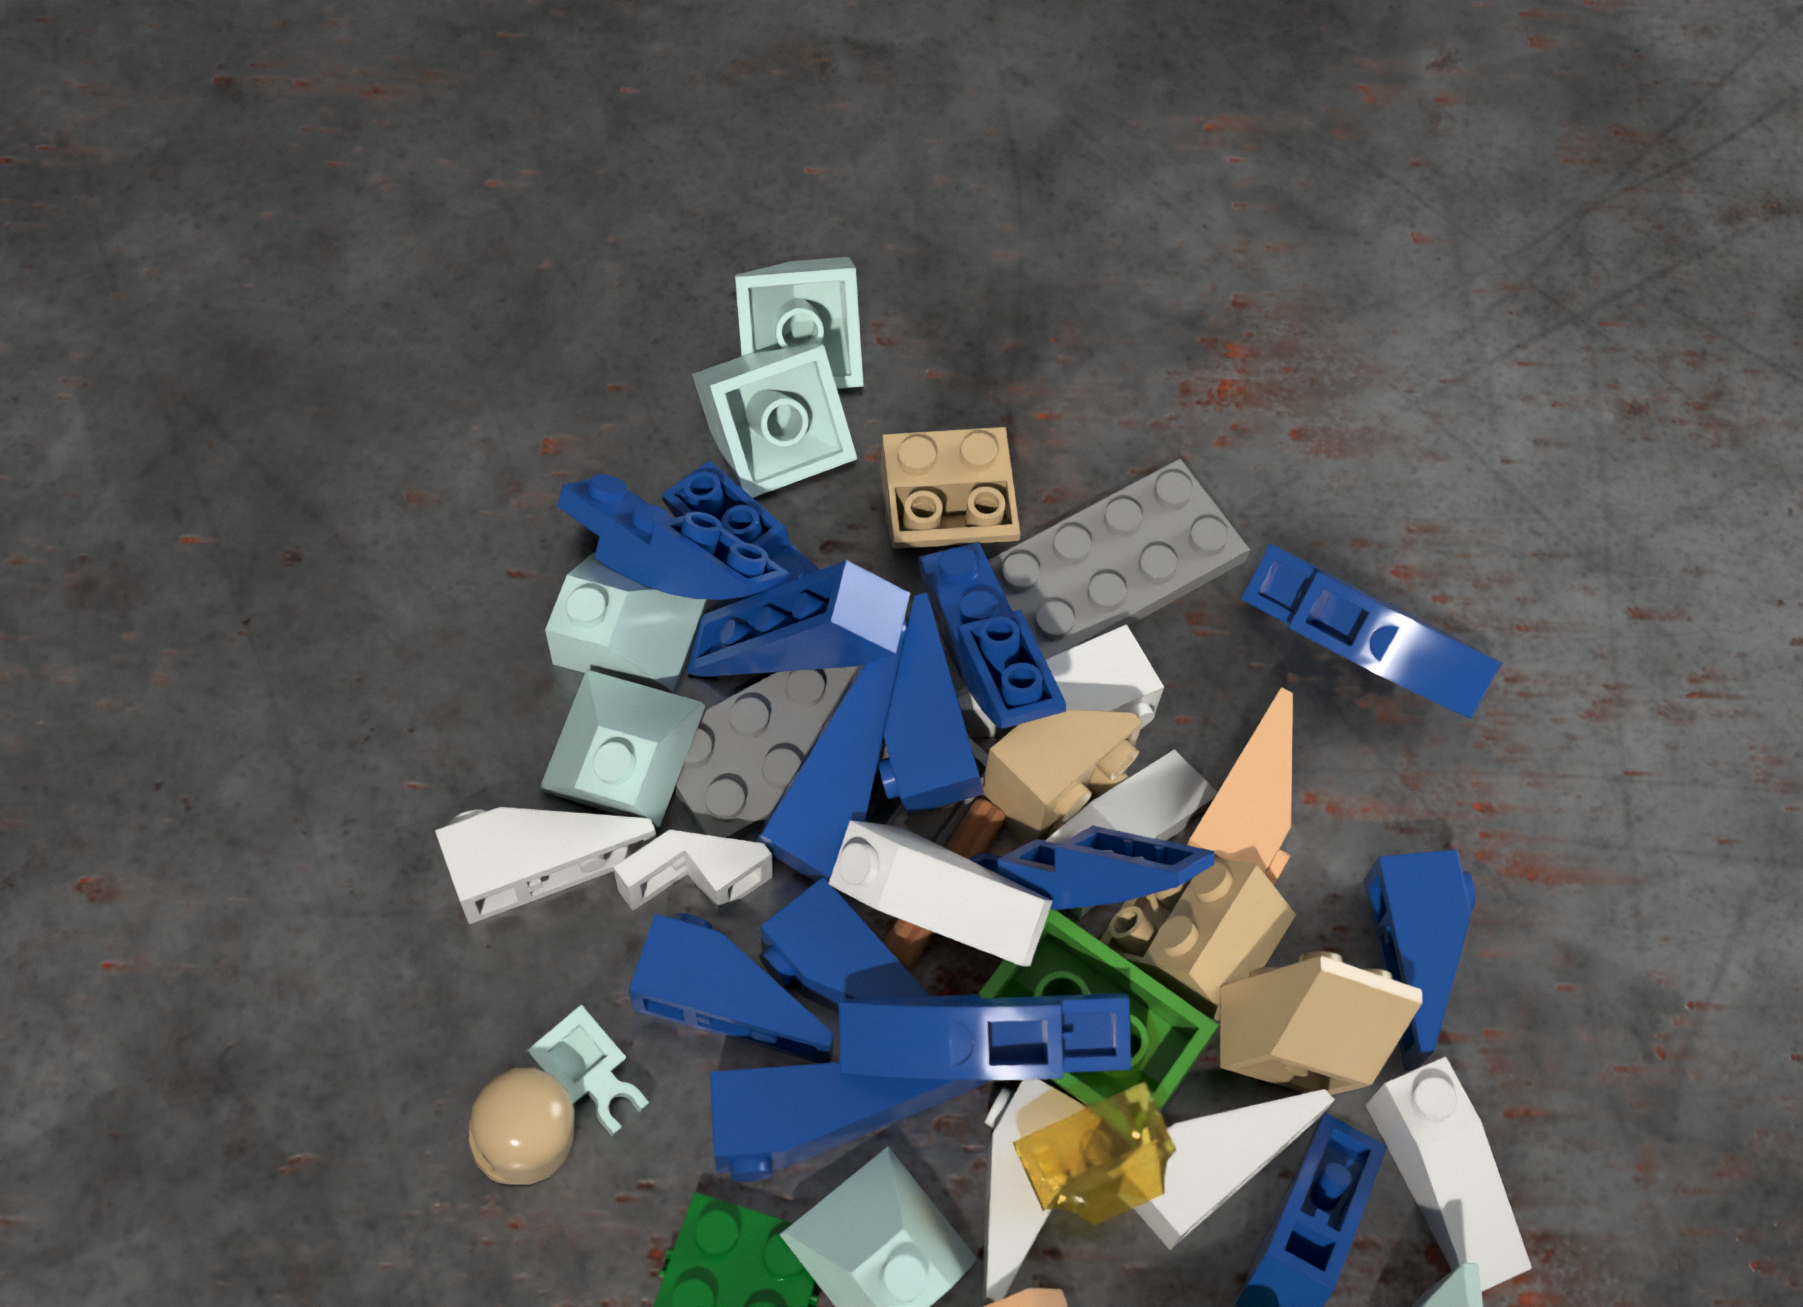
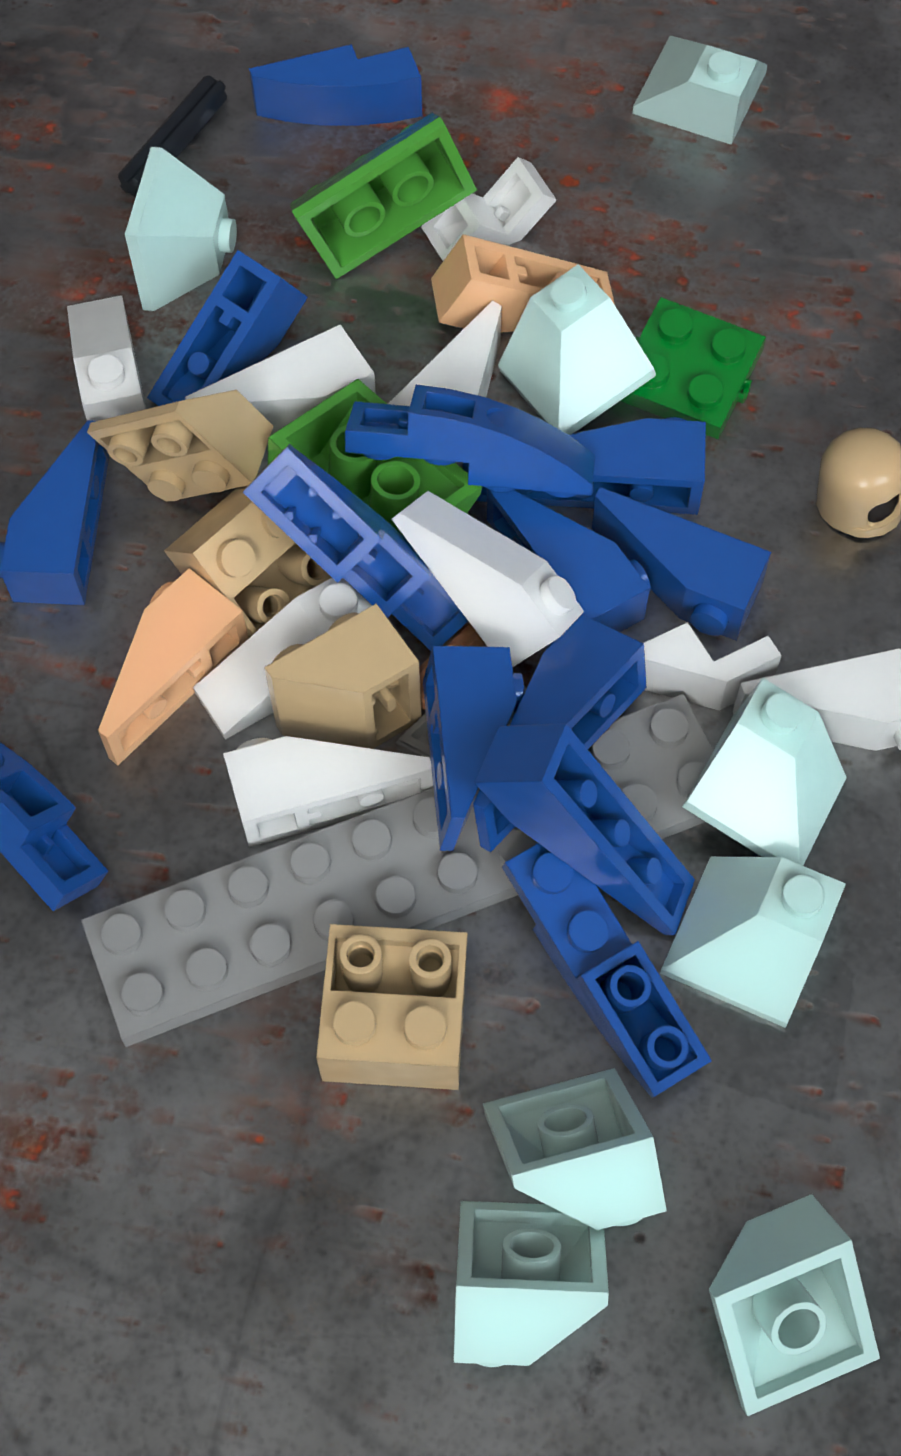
camera: 165 degrees left, 0 degrees up
light aqua plate [526,1005,649,1136] -> none
blue slope [557,474,790,600] -> none
blue slope [919,542,1066,729] -> none
clear yellow slope [1012,1081,1177,1226] -> none
none -> light aqua slope [709,1194,880,1416]

